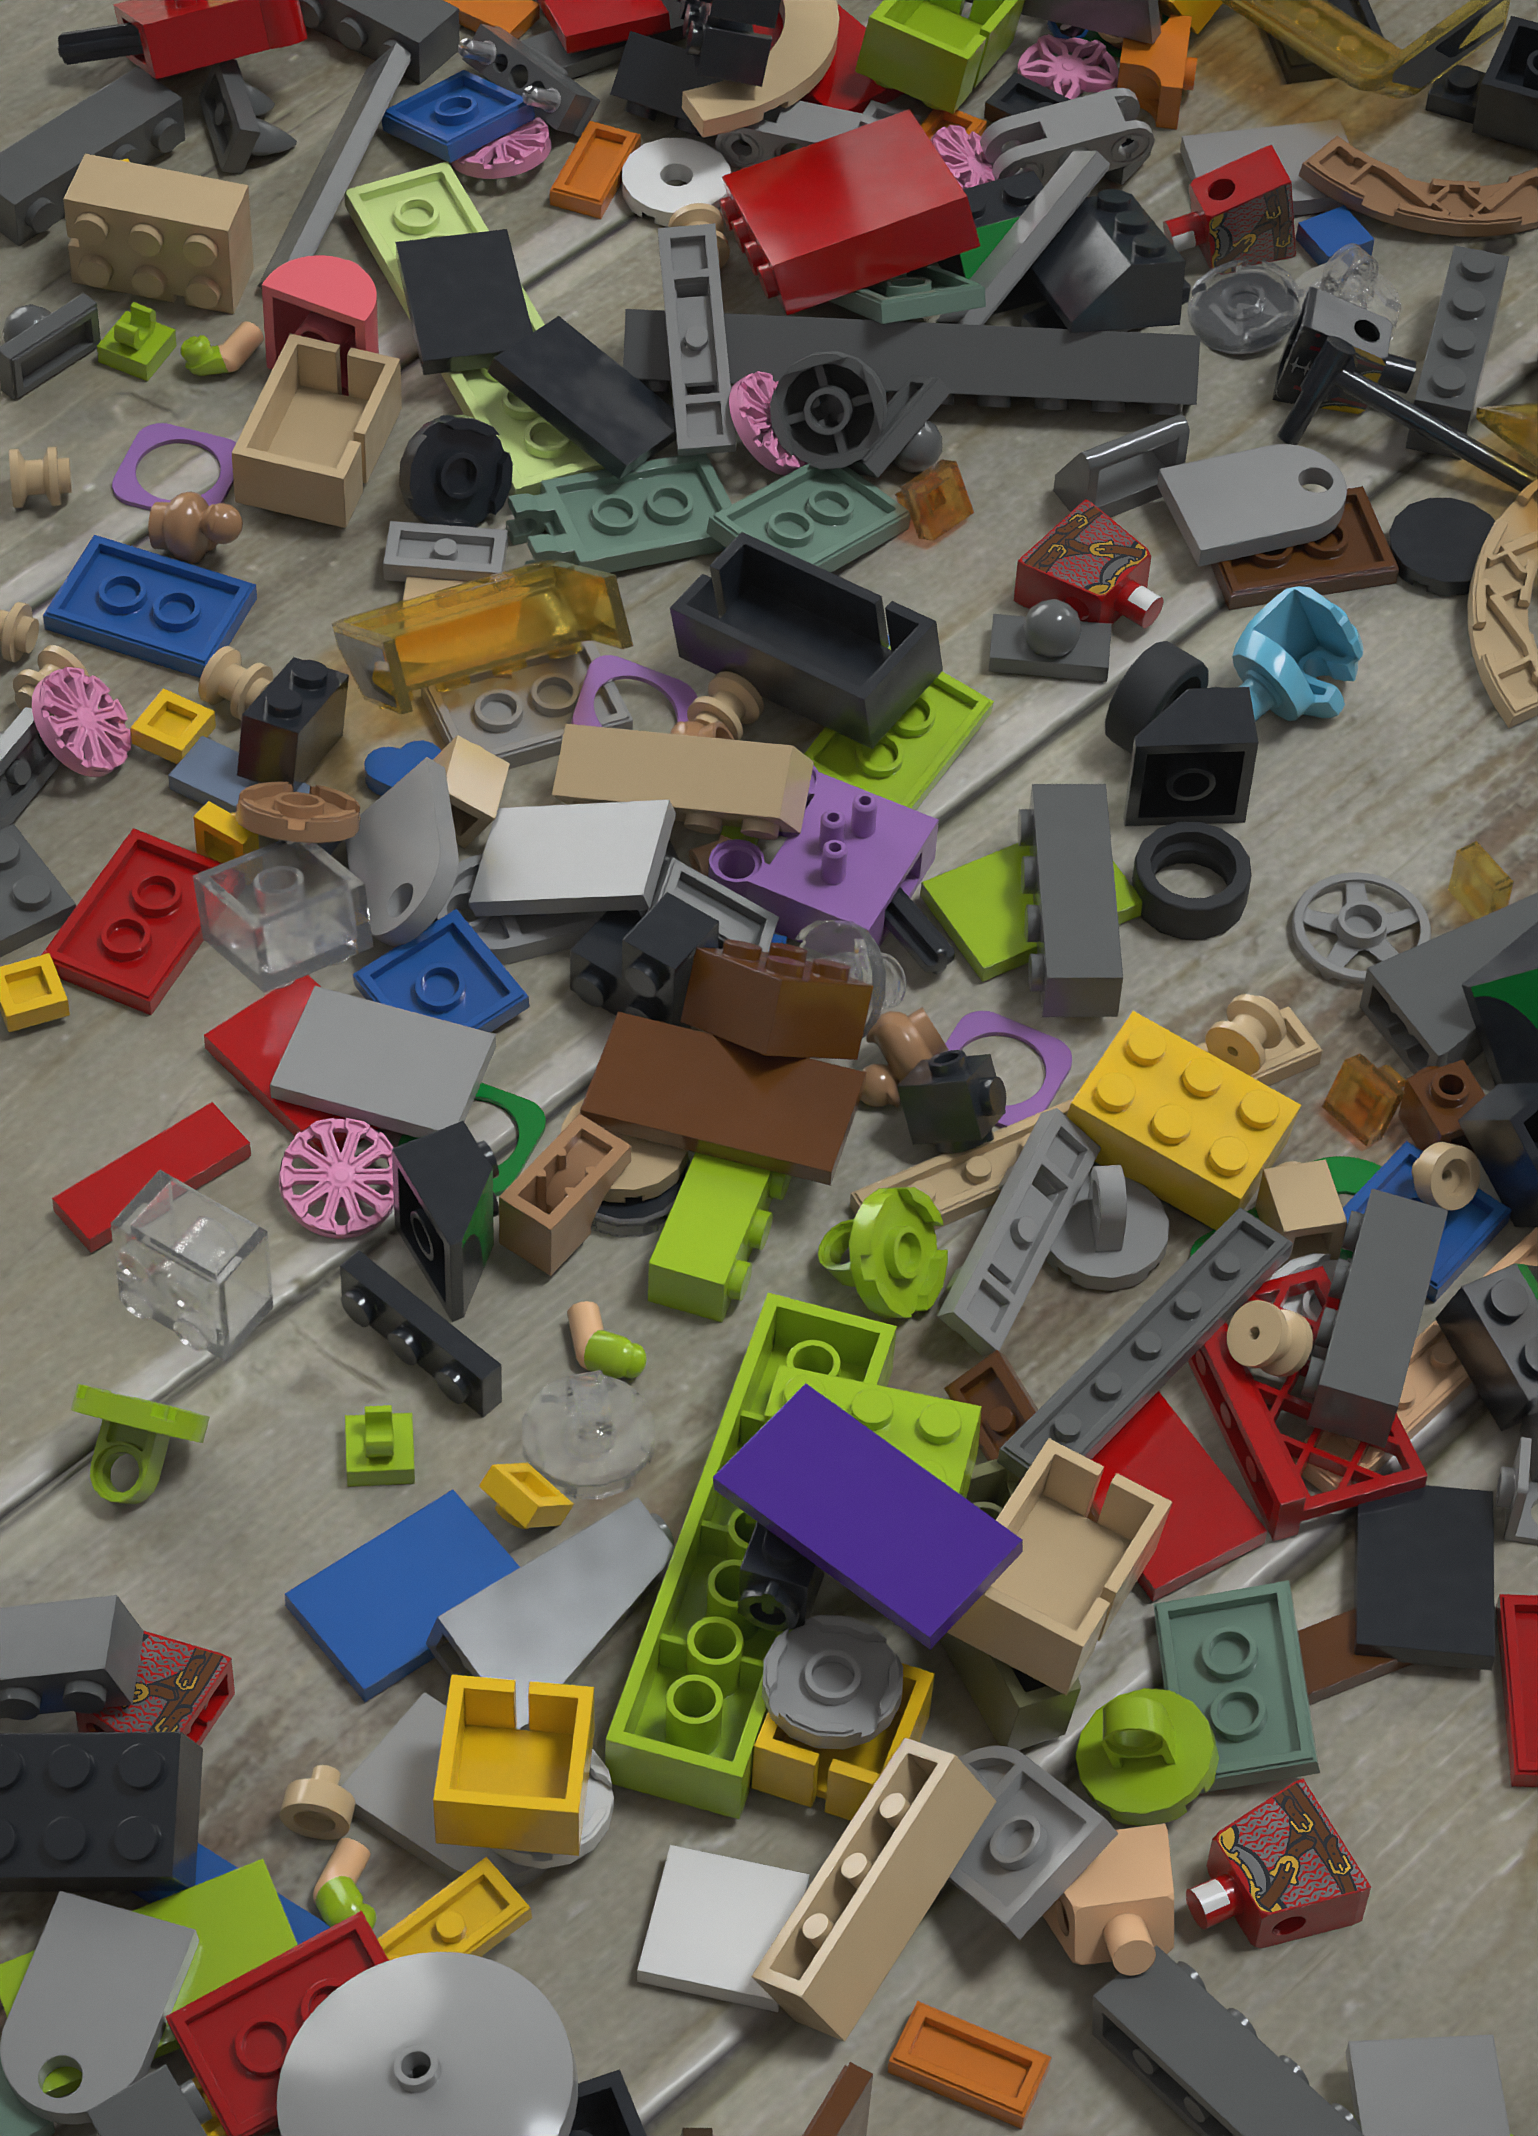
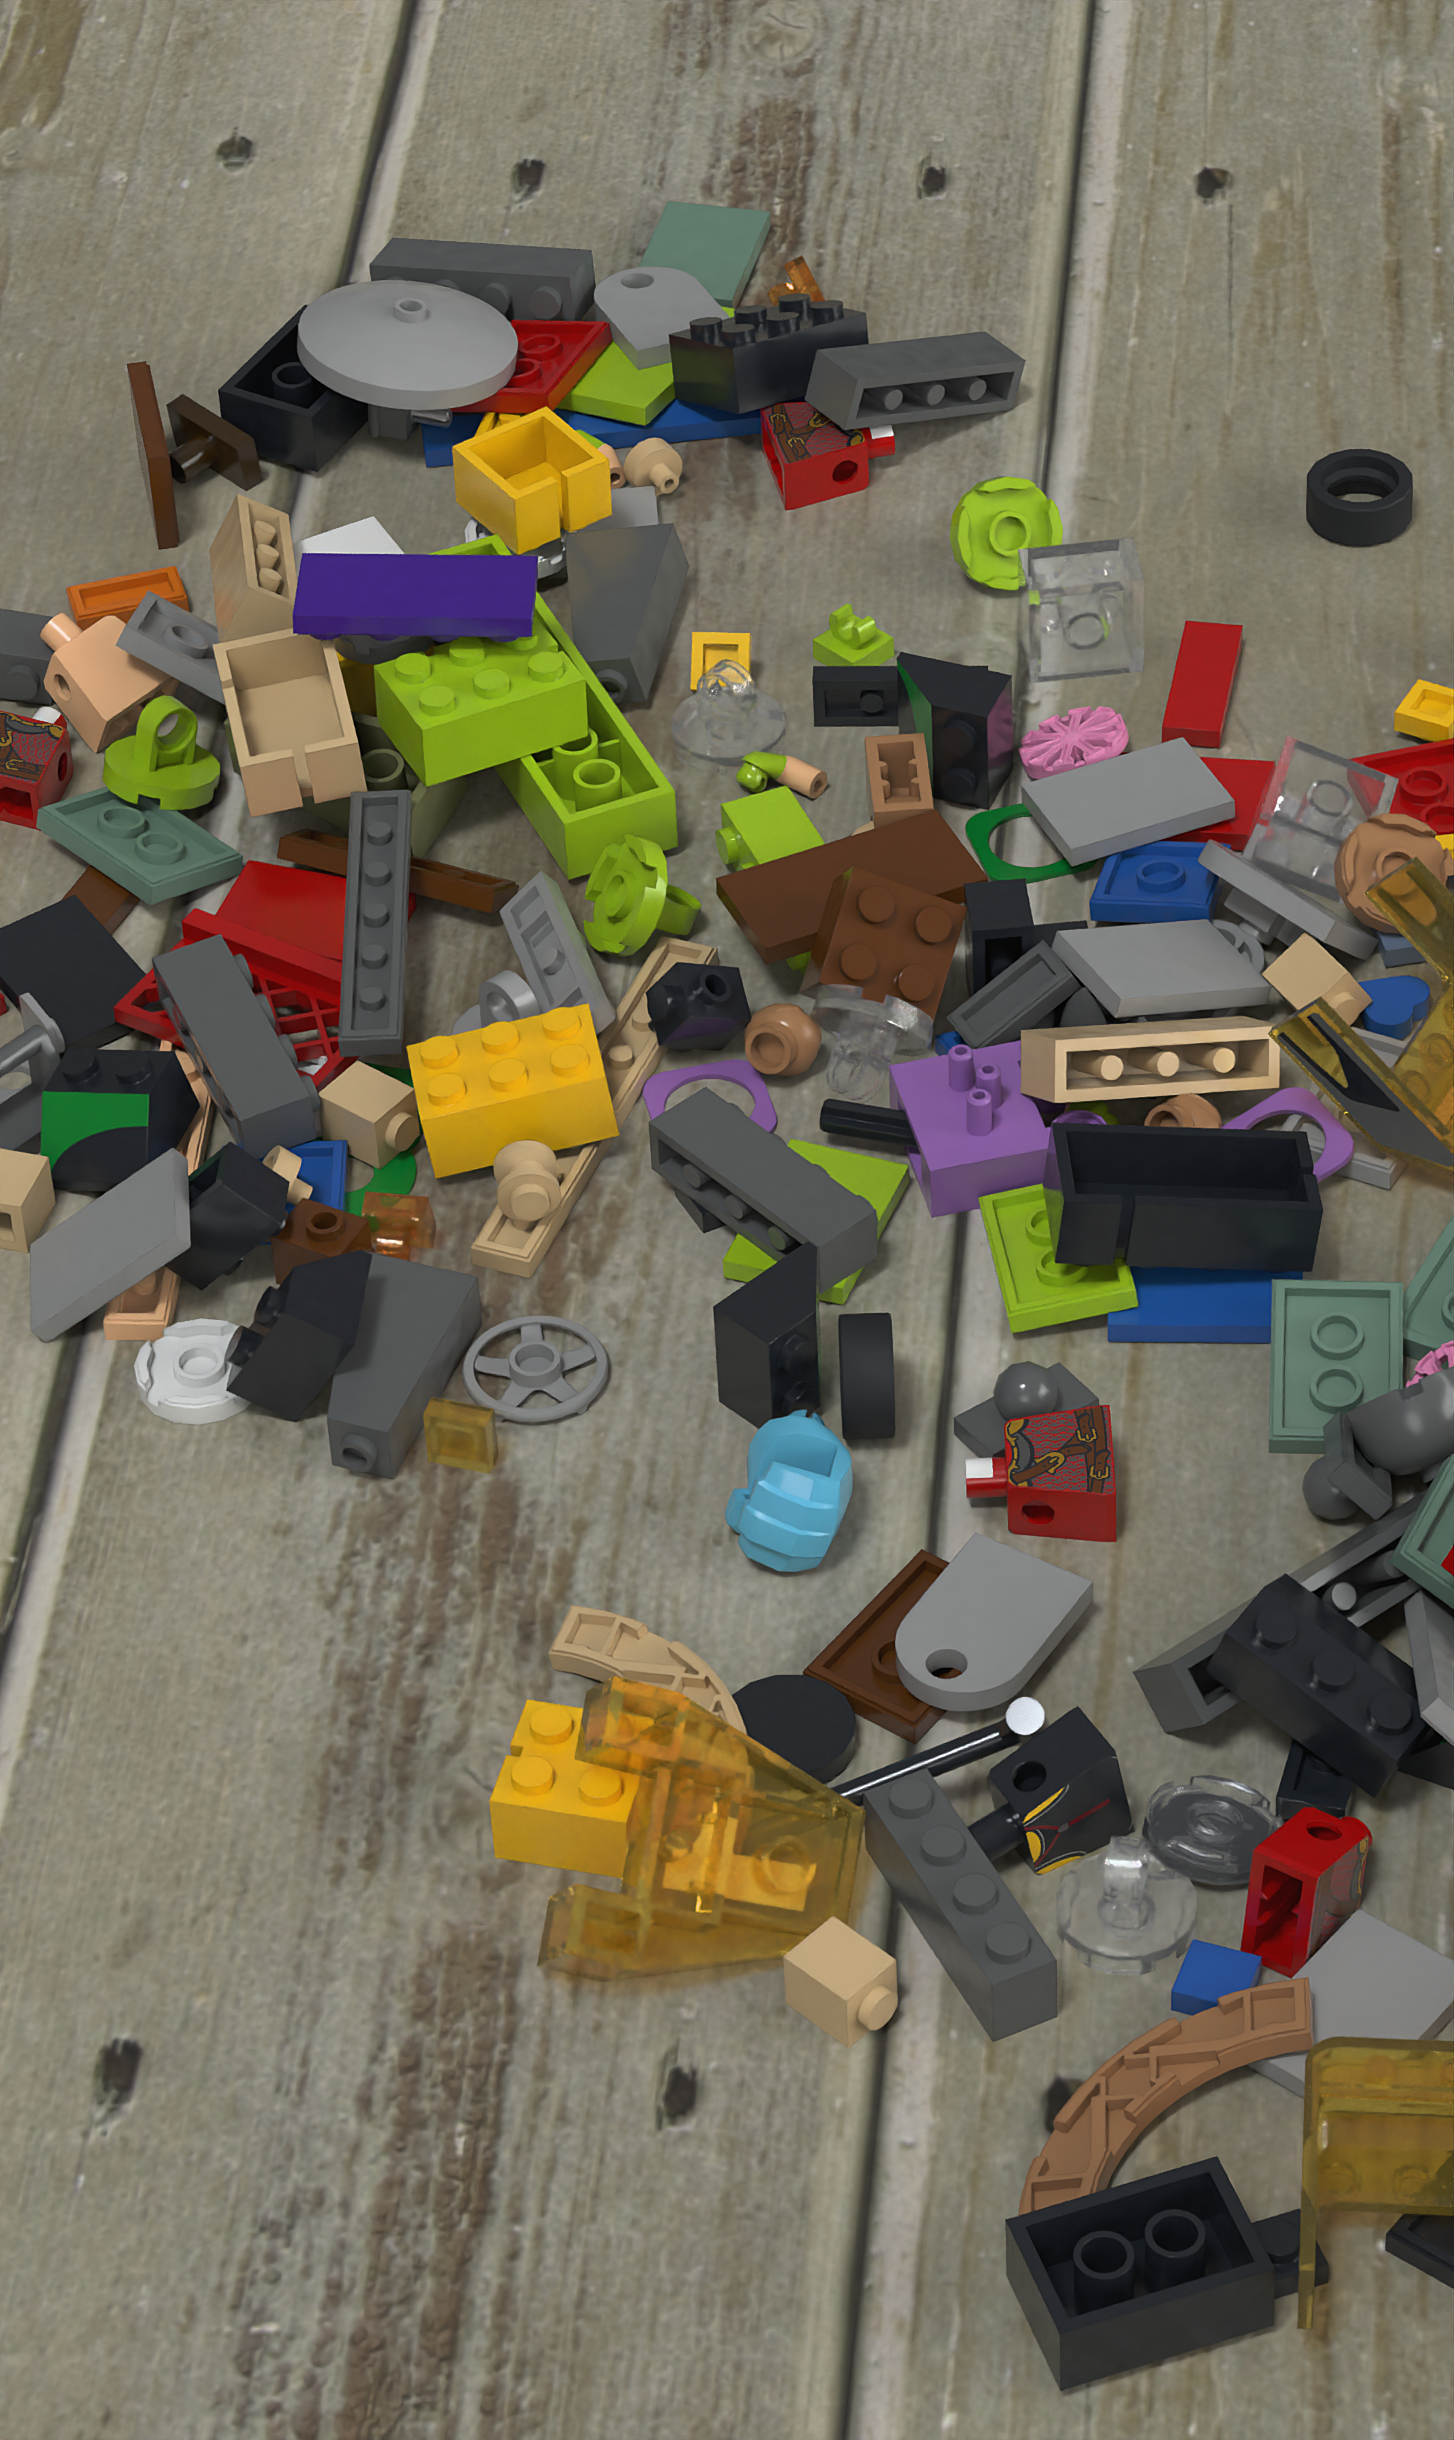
camera: 145 degrees right, 10 degrees down
blue tile [285,1489,520,1702] -> none
clear orange tile [895,459,974,541] -> none
dark grey tile [1053,414,1190,518] -> none
black tyre [1131,822,1252,940] -> none
tan wheel [1227,1300,1313,1377] -> none

